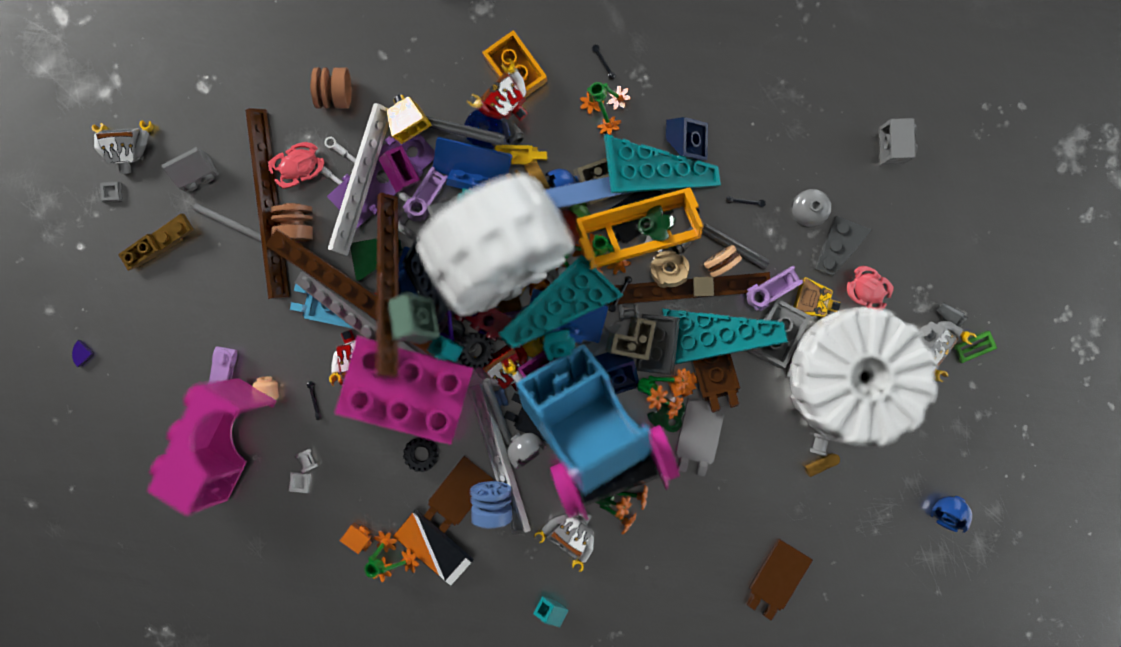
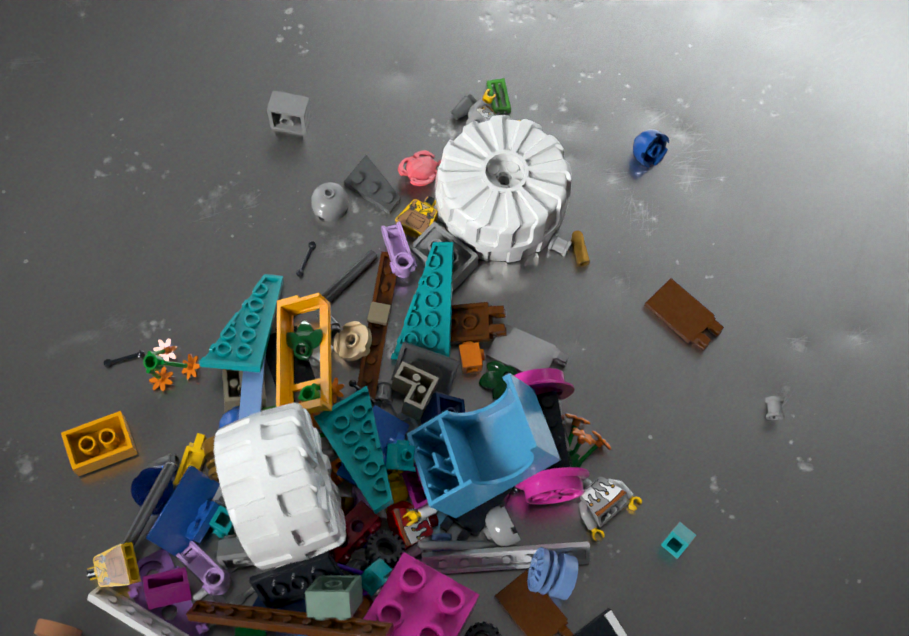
camera: 85 degrees left, 20 degrees down
torso [467,59,528,121] -> none
orange plant [637,368,690,419] -> none
dark blue slope [666,117,708,161] -> none
light nougat head [704,245,742,277] -> none

